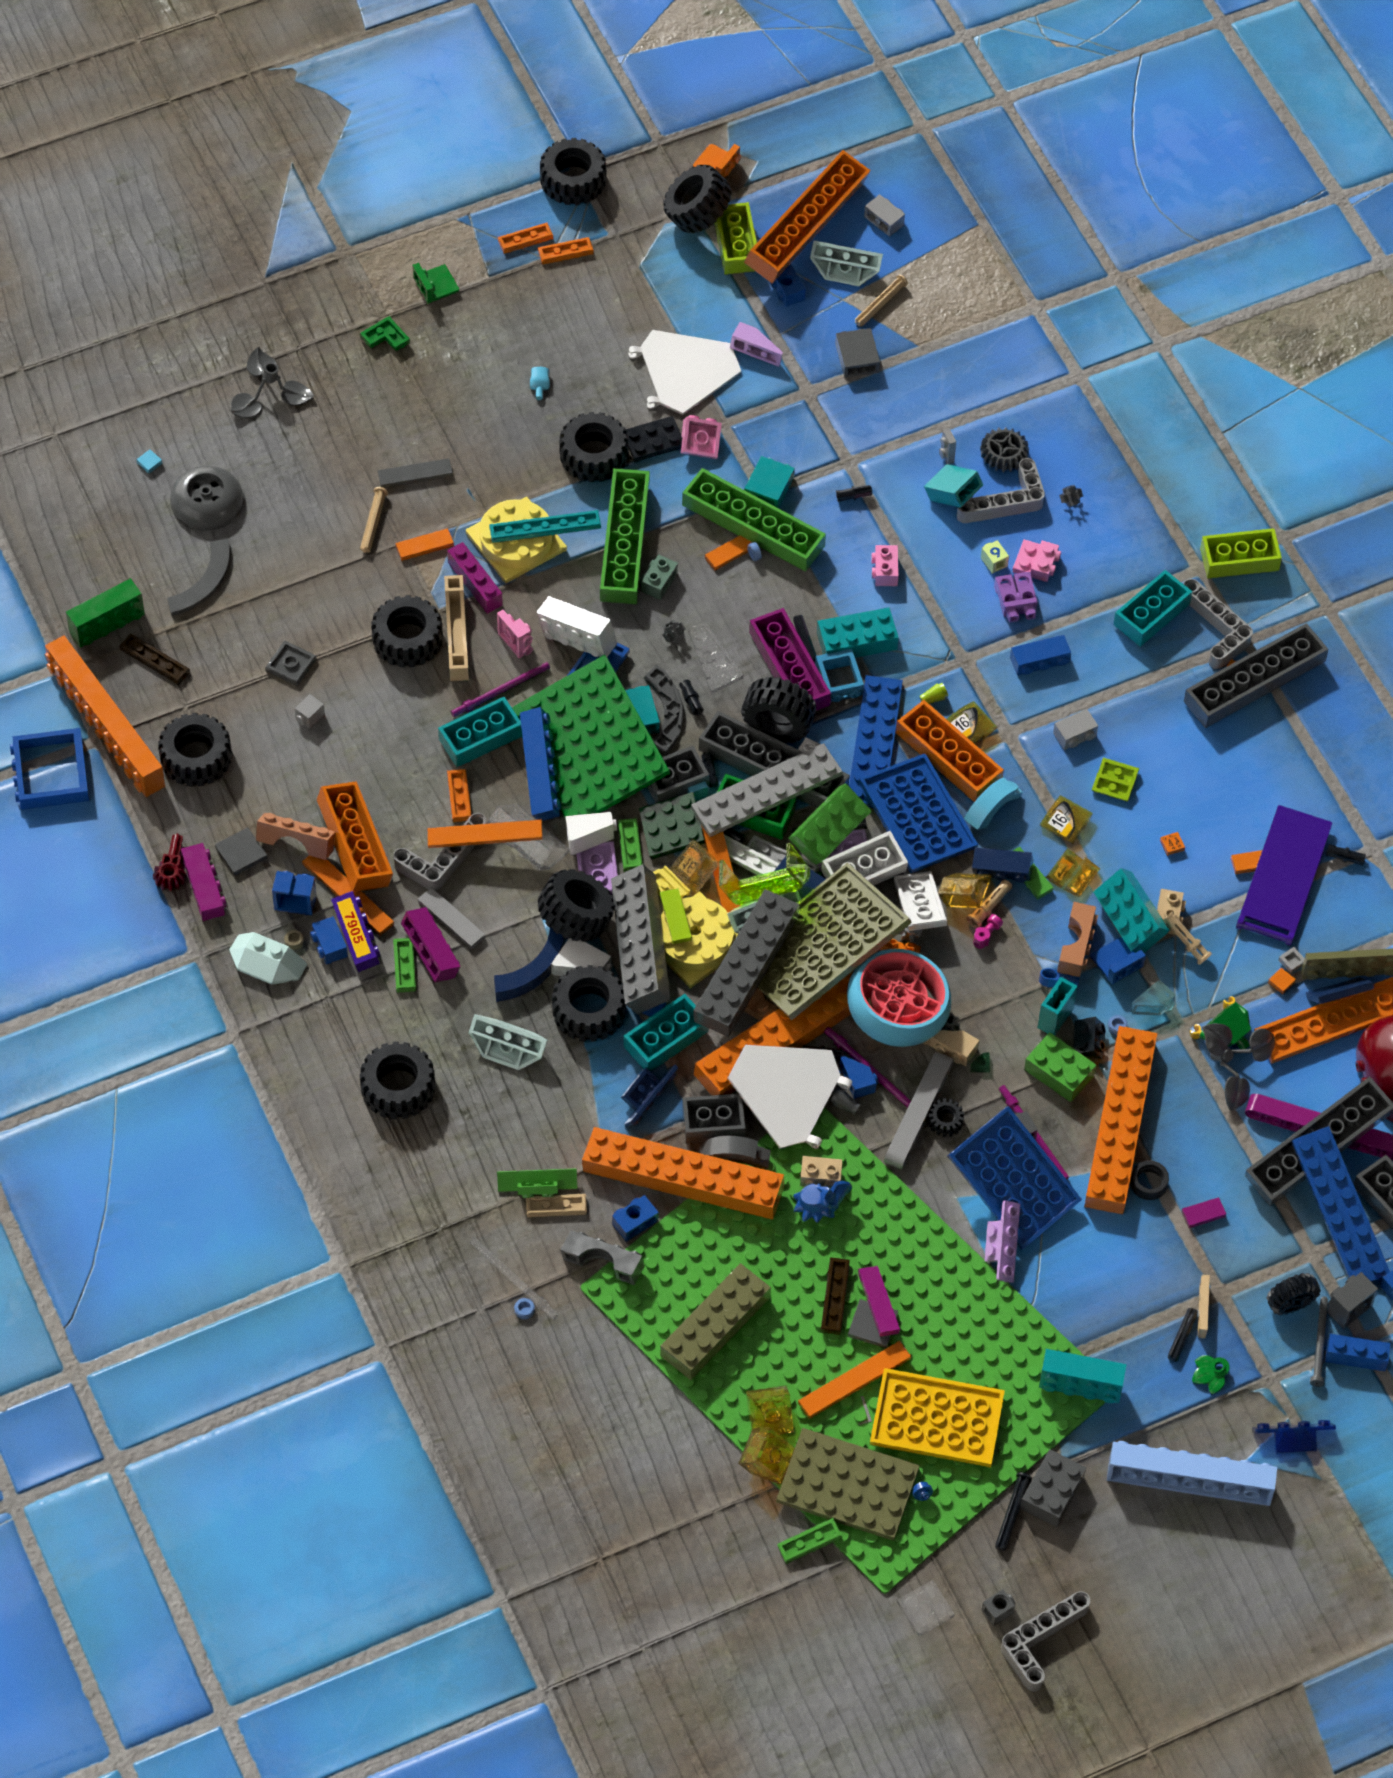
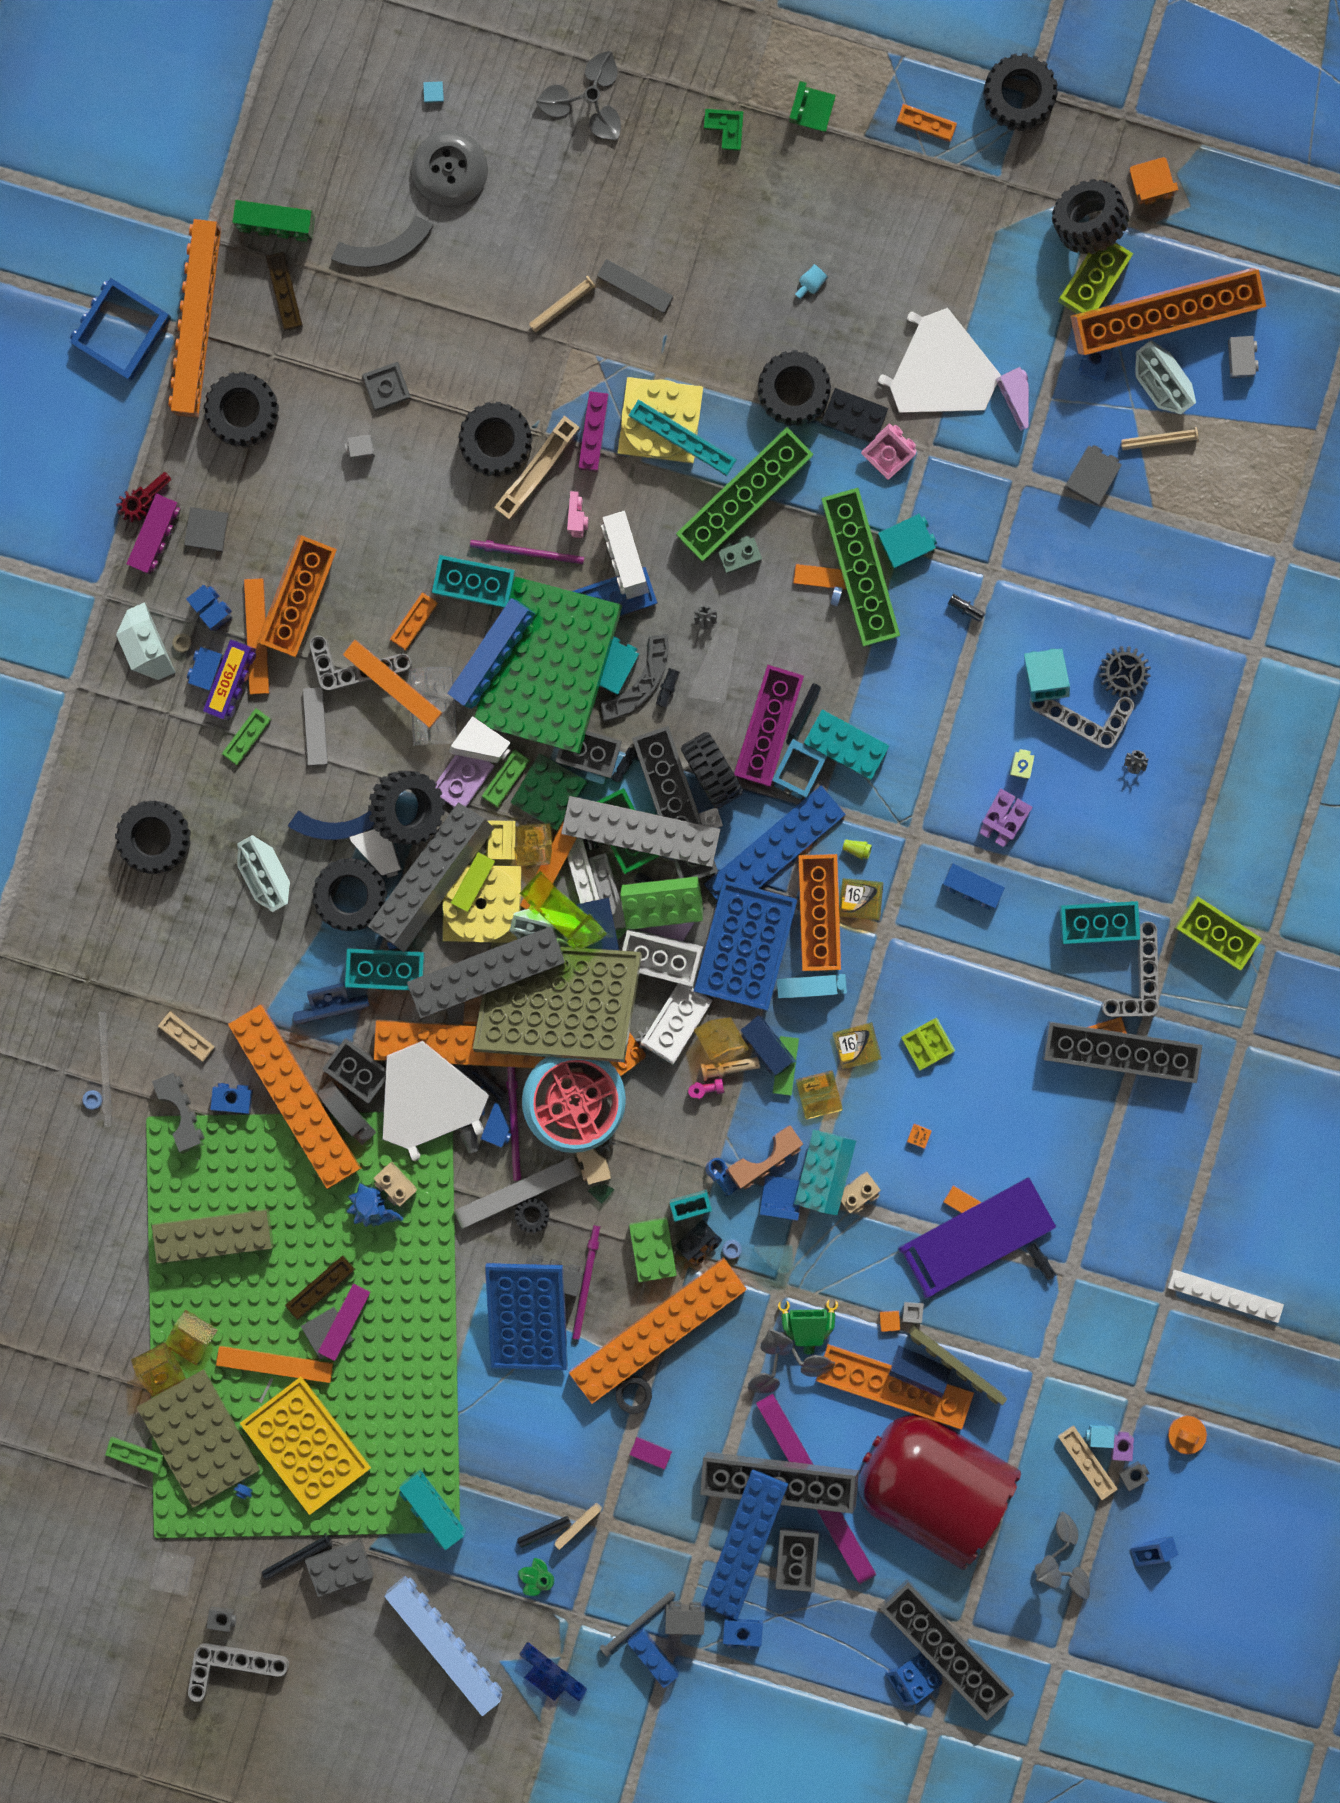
camera: 40 degrees right, 30 degrees up
nougat arch [256,813,335,860] -> none
orange tile [396,528,454,561] -> none
magenta brick [401,907,461,983] -> none
bright green bracket [497,1168,577,1198] -> none
orange tile [538,237,594,265] -> none
bright pink brick [871,545,898,586] -> none
light grey plate [939,428,956,465] -> none
lavender bracket [985,1201,1020,1283] -> none
bright pink plate [1012,539,1061,582] -> none
light grey brick [1053,709,1098,750] -> none
tan pin [1163,912,1212,965] -> none
black gear [1266,1273,1321,1315] -> none

